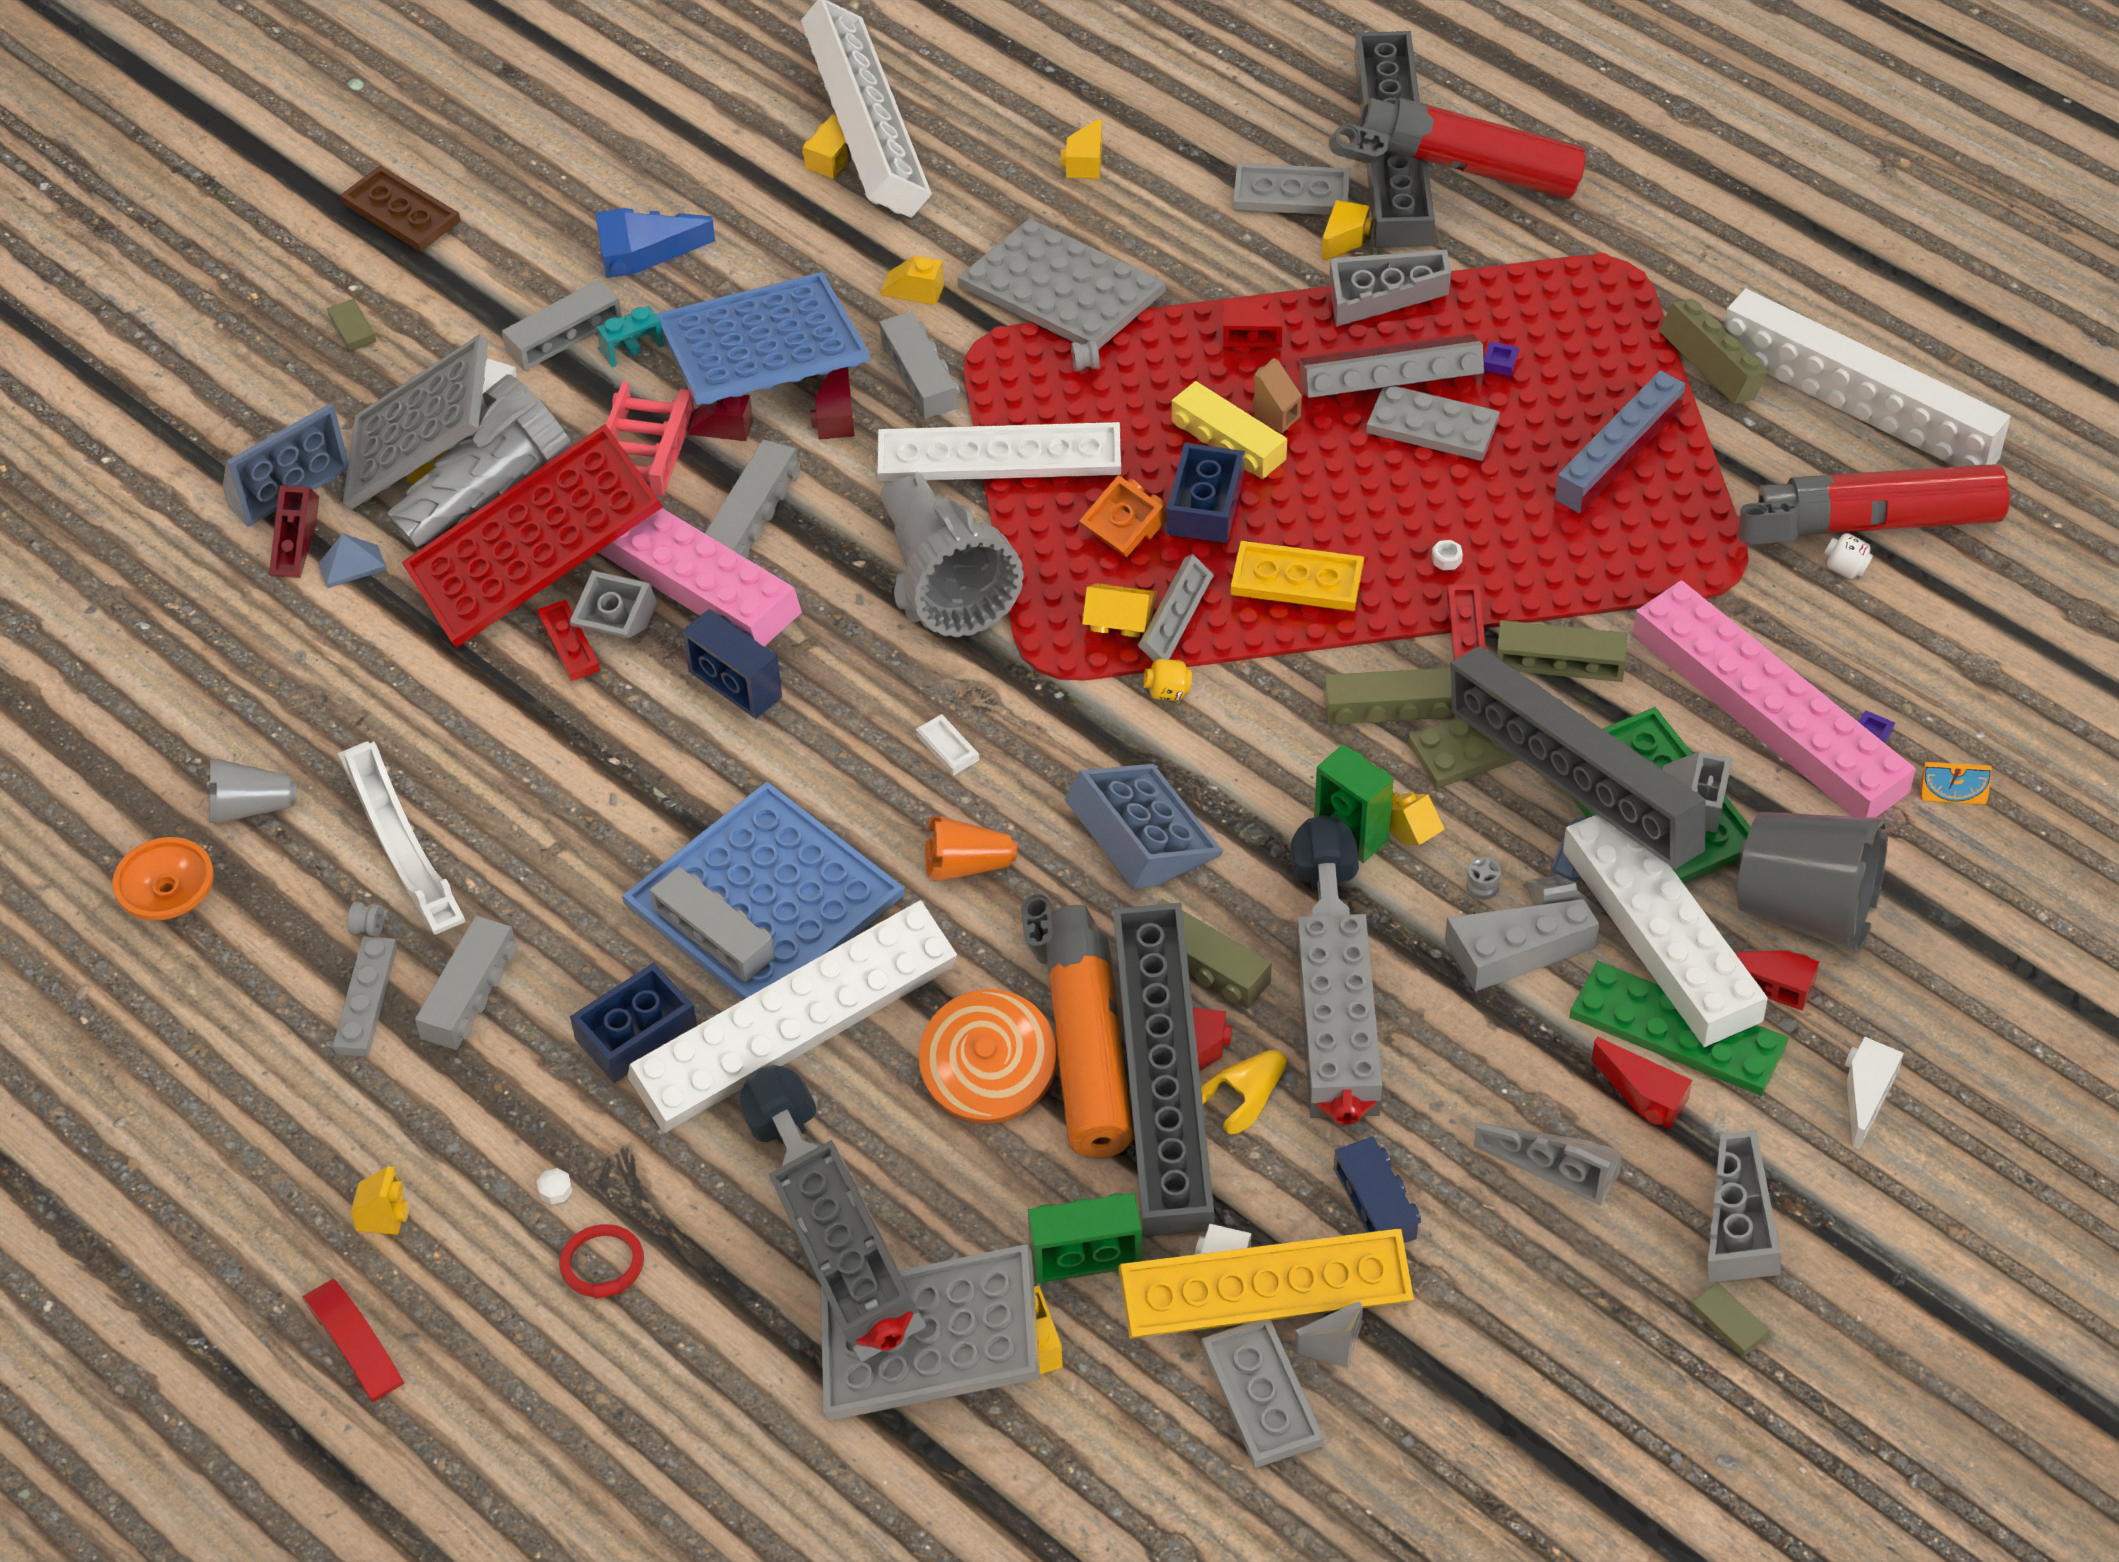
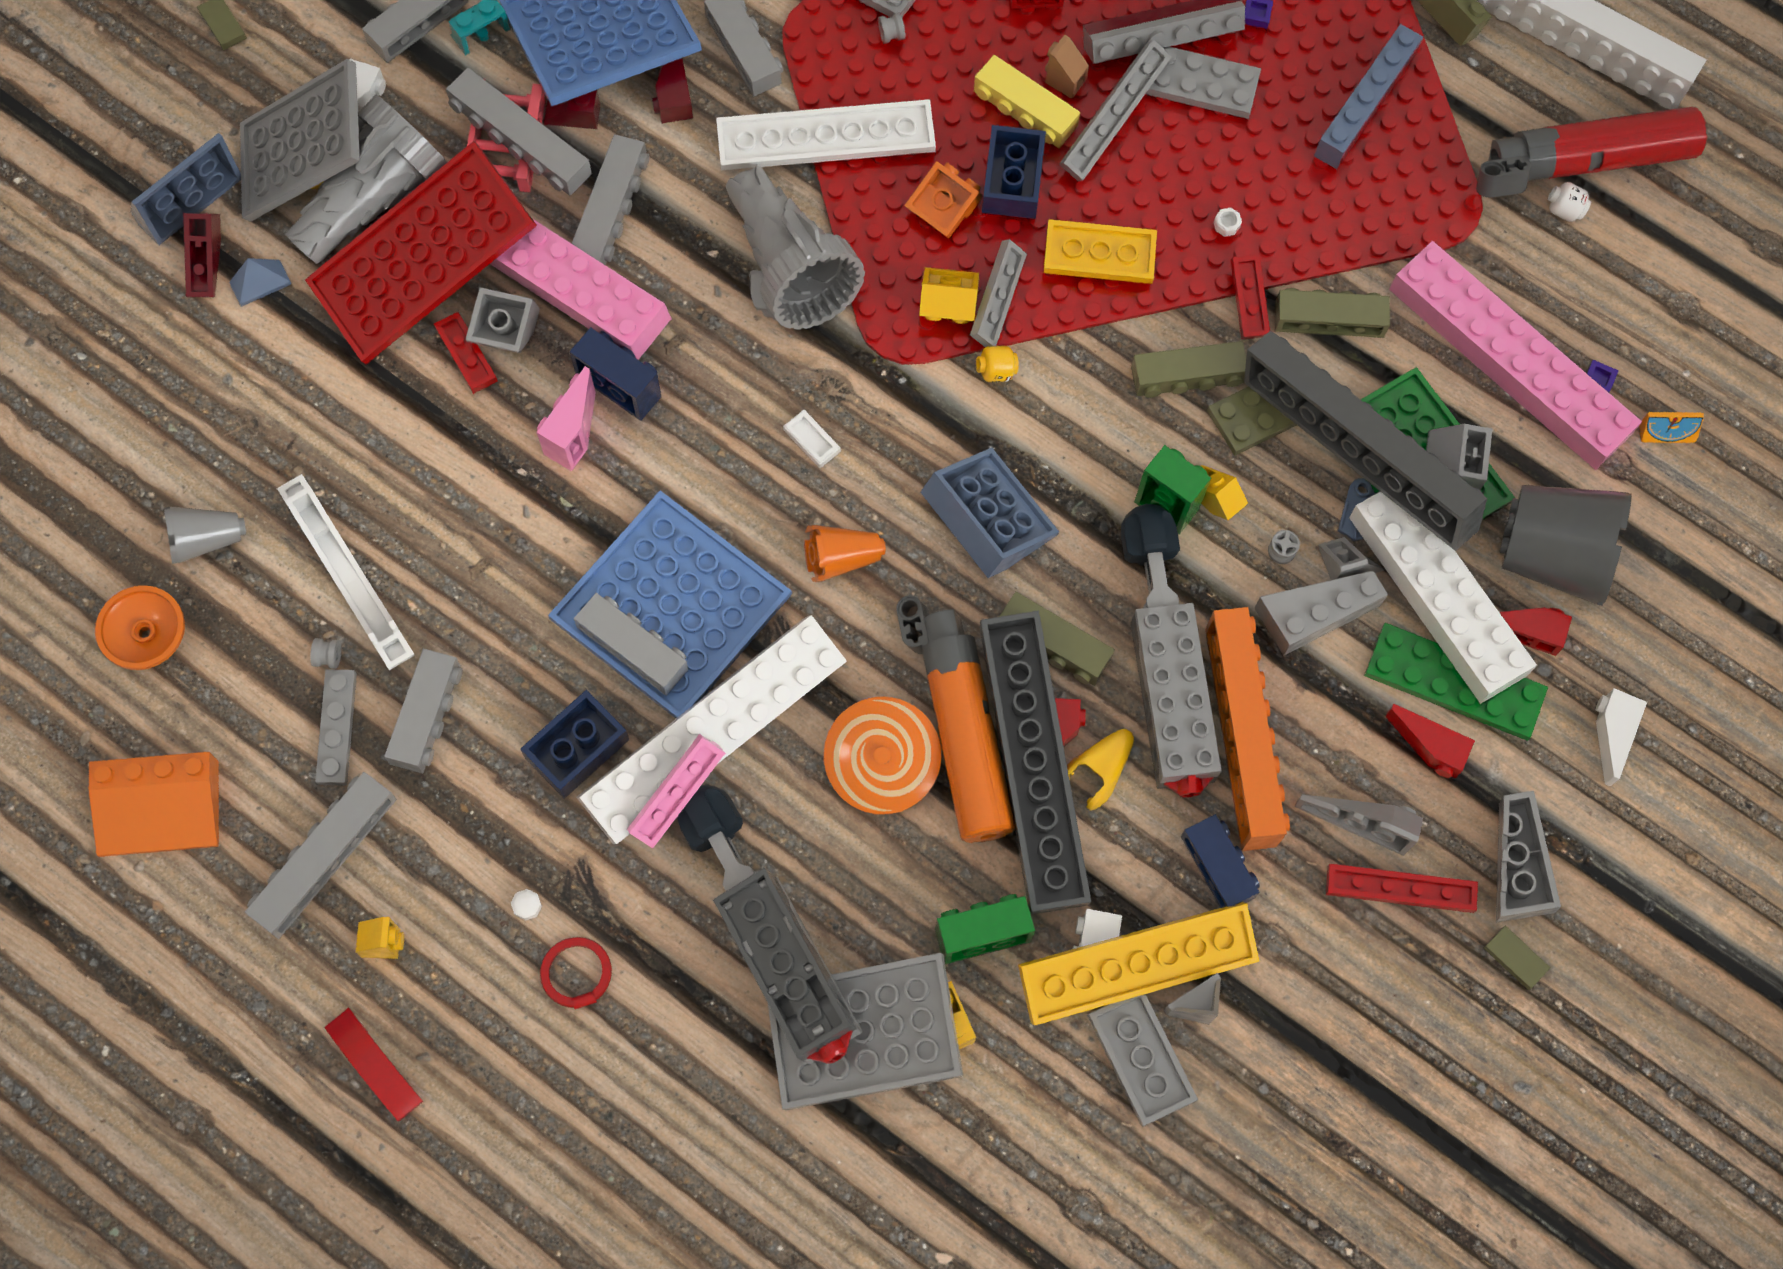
camera: 10 degrees left, 20 degrees up
none -> orange slope [88,752,219,857]
none -> light grey brick [245,772,397,939]
none -> light grey brick [446,68,592,196]
none -> bright pink slope [537,366,596,471]
none -> bright pink hinge [627,734,725,848]
none -> light grey plate [1059,39,1172,182]
none -> orange brick [1205,607,1290,851]
none -> red plate [1326,864,1478,913]

